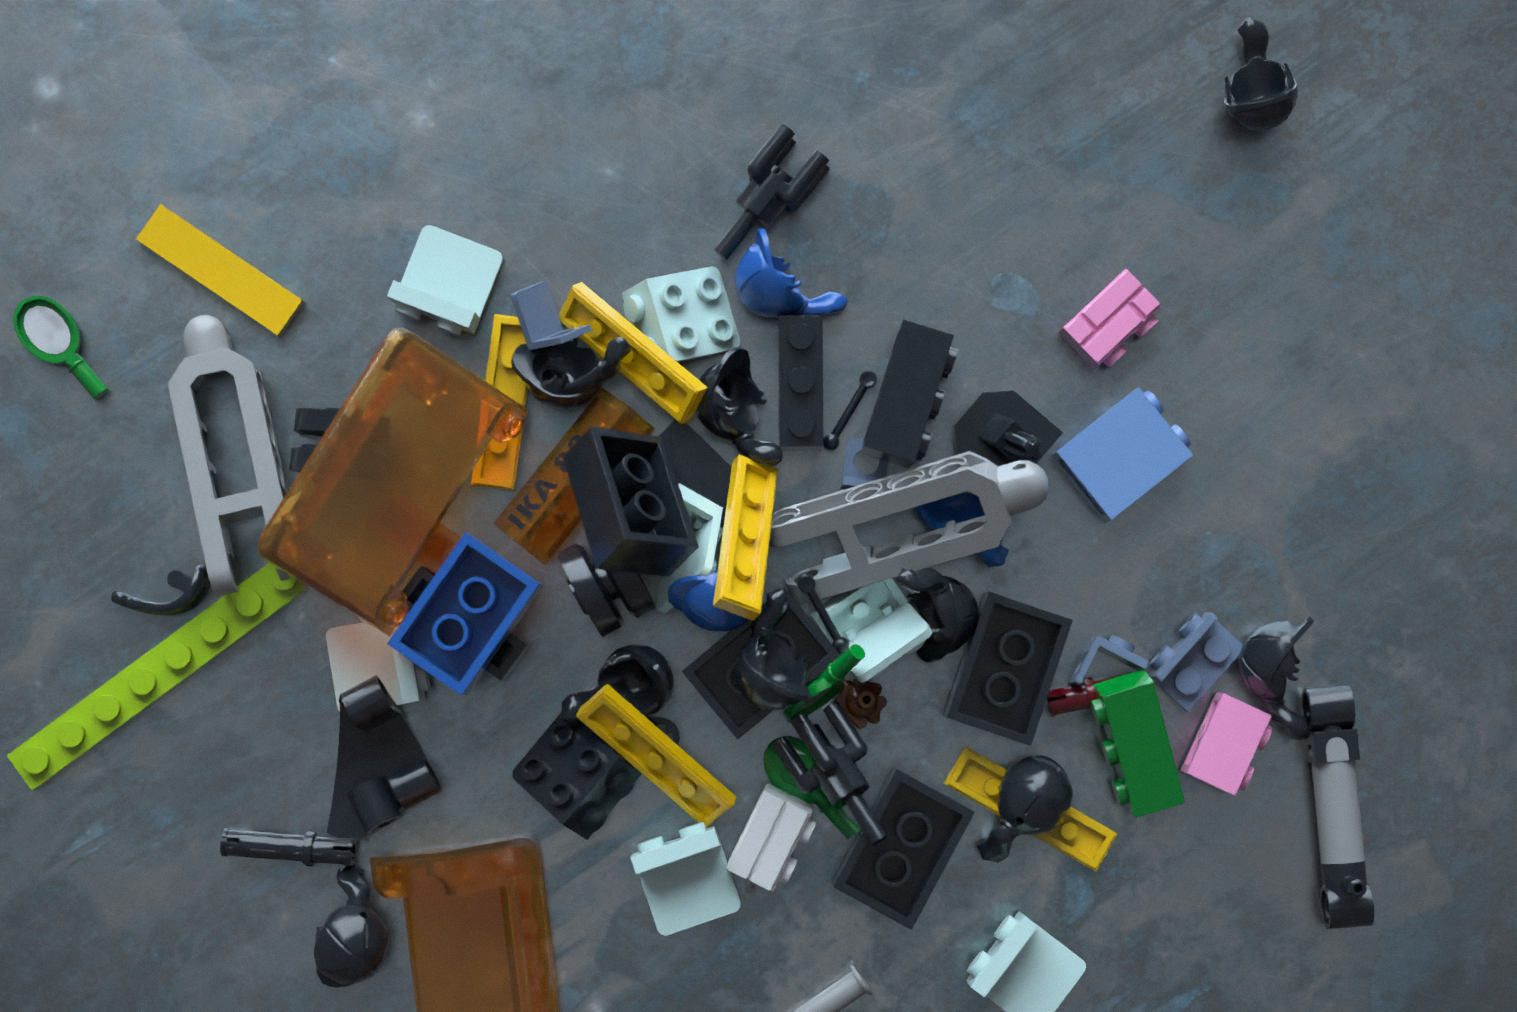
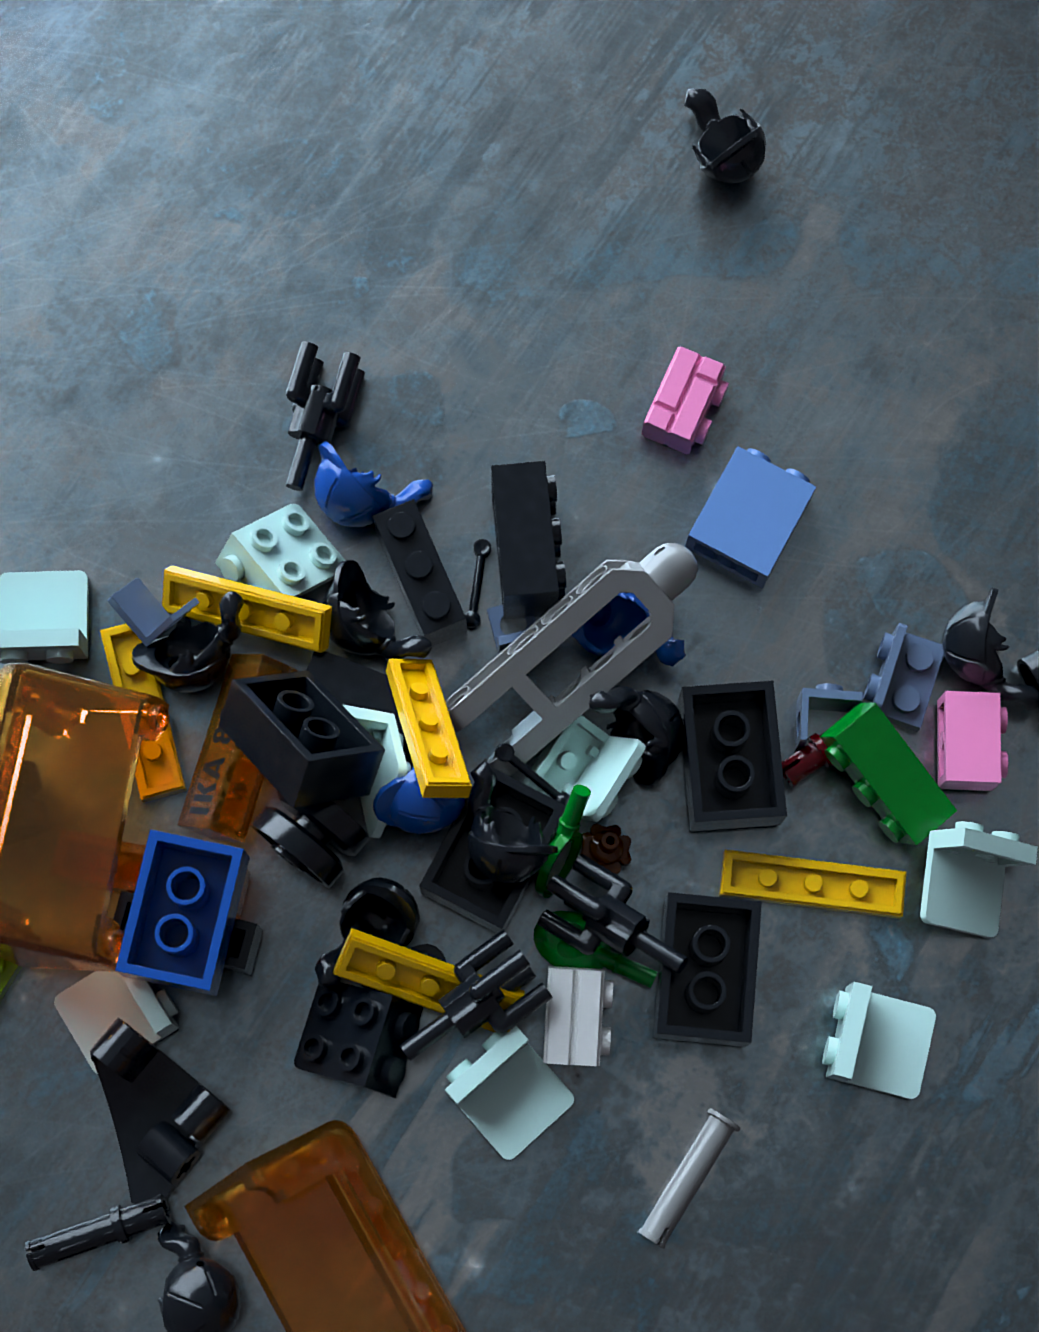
camera: 20 degrees left, 10 degrees down
black piece [954,390,1063,469] -> none
black piece [977,755,1073,863] -> none
none -> black plant [399,929,553,1061]
none -> light aqua bracket [920,821,1038,938]

